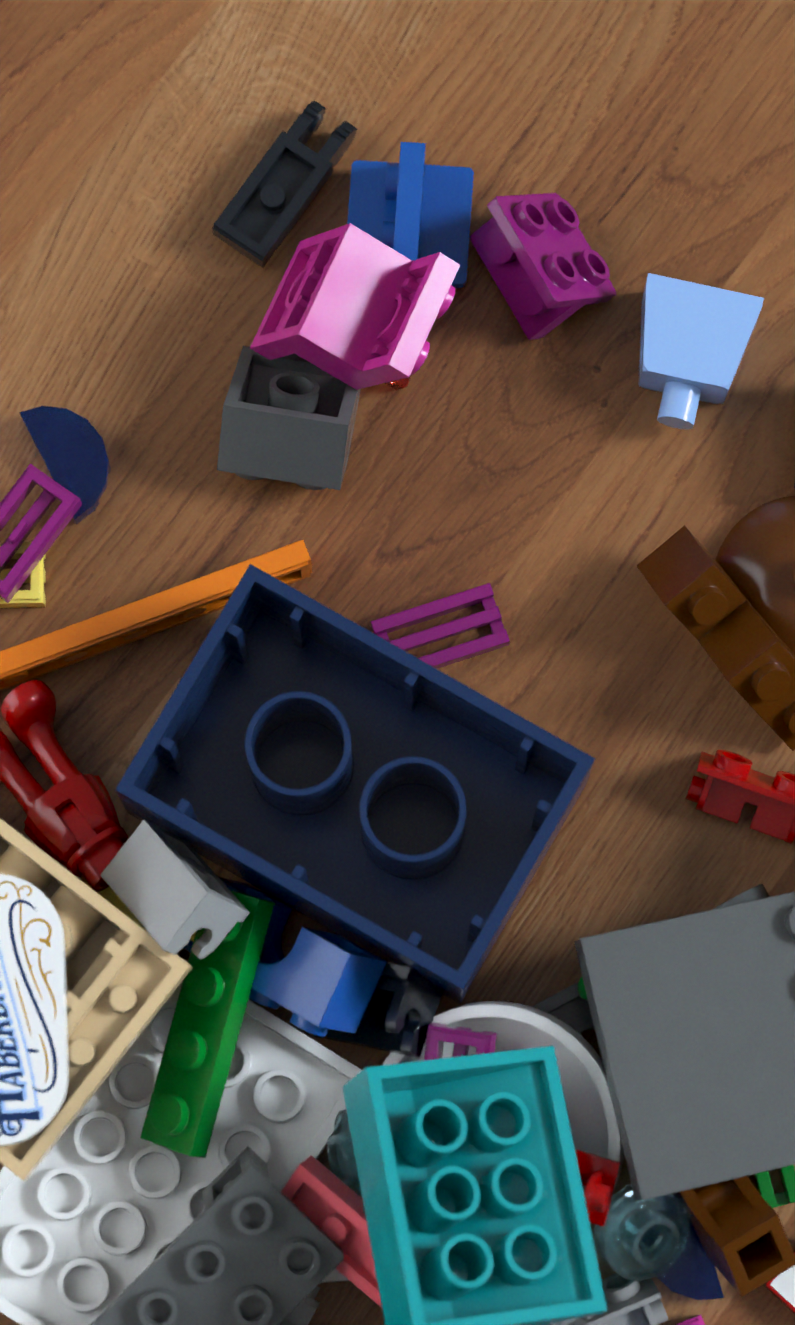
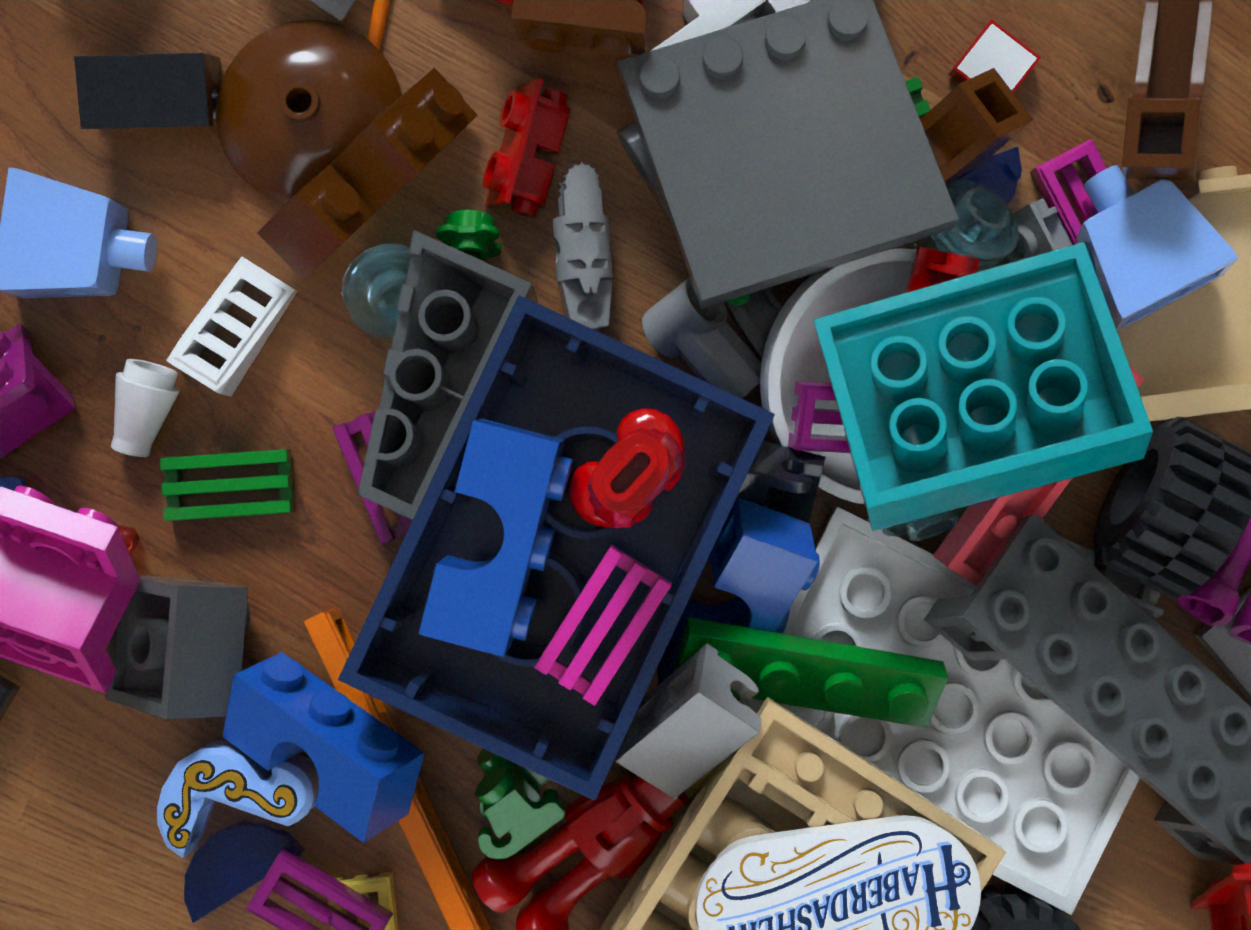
camera: 90 degrees left, 10 degrees up
none -> white cone [111,359,180,457]
none -> light blue animal [157,740,319,858]
none -> green tile [160,449,295,521]
none -> white slope [166,257,297,397]
none -> blue arch [222,652,424,843]
none -> clear light blue plate [341,244,411,337]
none -> dark grey wedge [358,230,538,520]
none -> blue arch [419,418,573,657]
none -> green plate [436,210,501,261]
none -> green piece [475,748,564,859]
none -> dark pink tile [534,544,672,706]
none -> light grey hinge [553,162,613,331]
none -> red piece [569,408,686,528]
none -> light grey piece [642,278,761,399]

